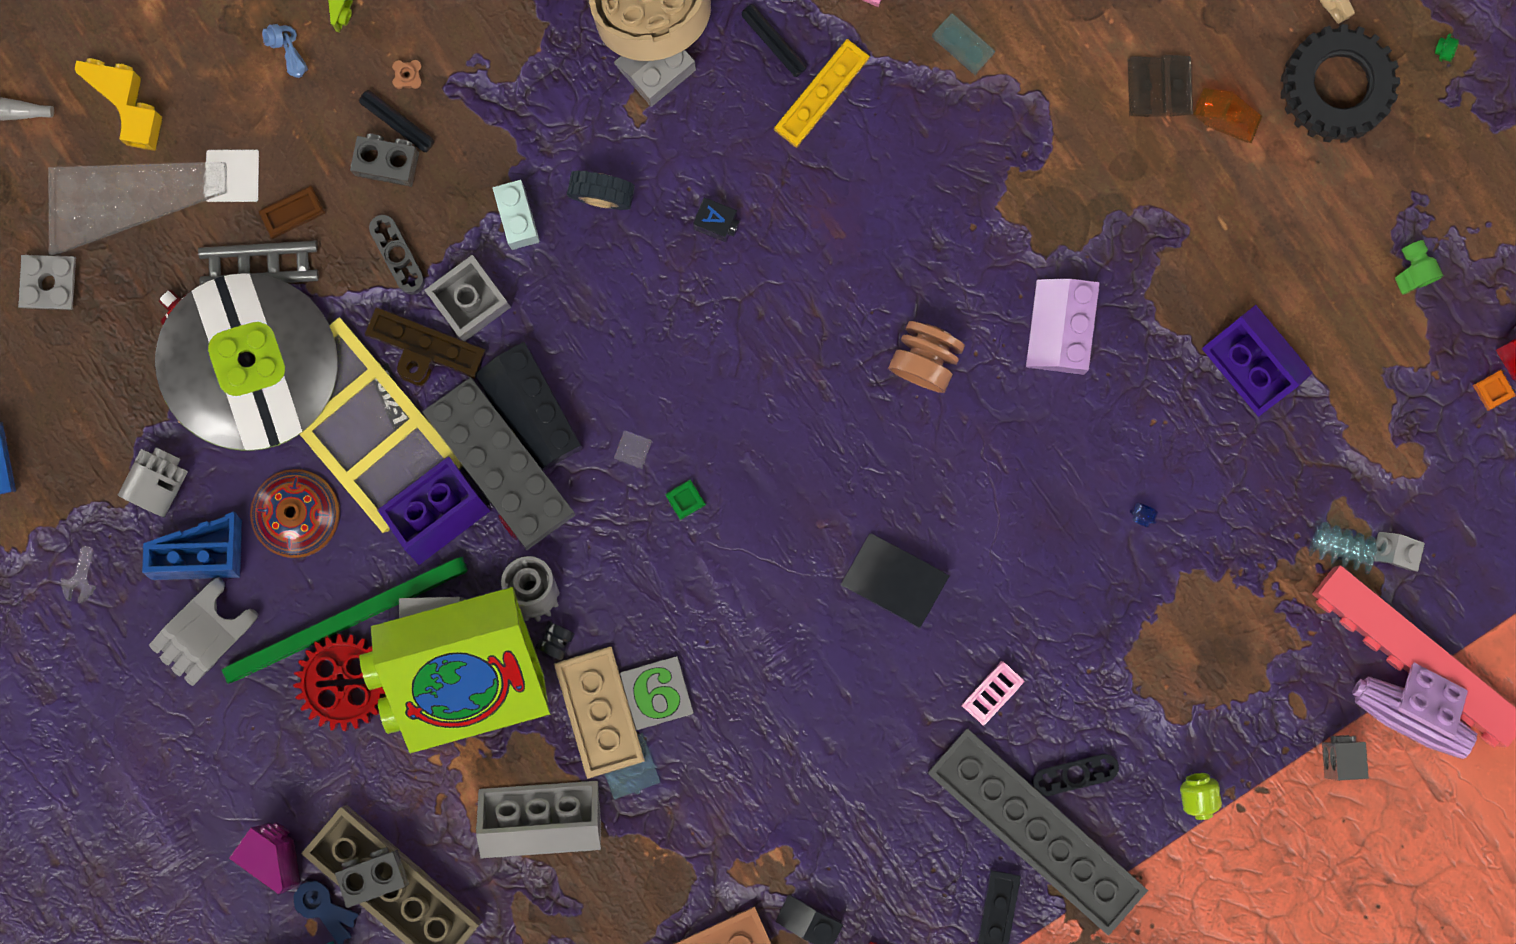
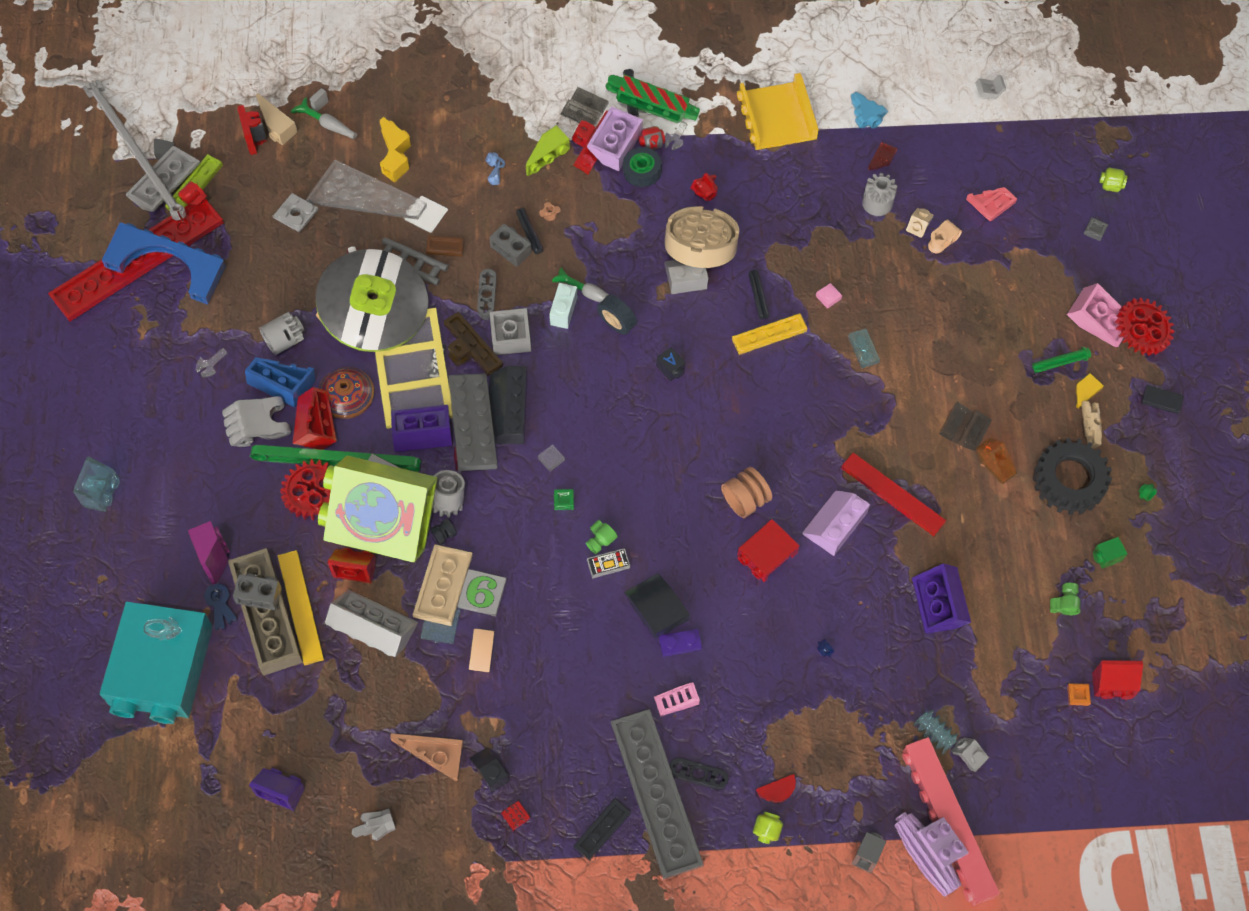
camera: 25 degrees right, 20 degrees down
none -> clear light blue slope [73,457,119,512]
none -> yellow tile [278,550,324,665]
none -> red wedge [293,387,337,450]
none -> red slope [328,548,377,584]
none -> light nougat slope [469,628,494,672]
none -> piece [552,268,609,303]
none -> bright green piece [586,520,617,554]
none -> tile [587,548,630,579]
none -> dark purple plate [659,629,702,657]
none -> red panel [737,519,800,582]
none -> red tile [756,774,796,804]
none -> red tile [841,453,947,536]
none -> green brick [1093,537,1128,569]

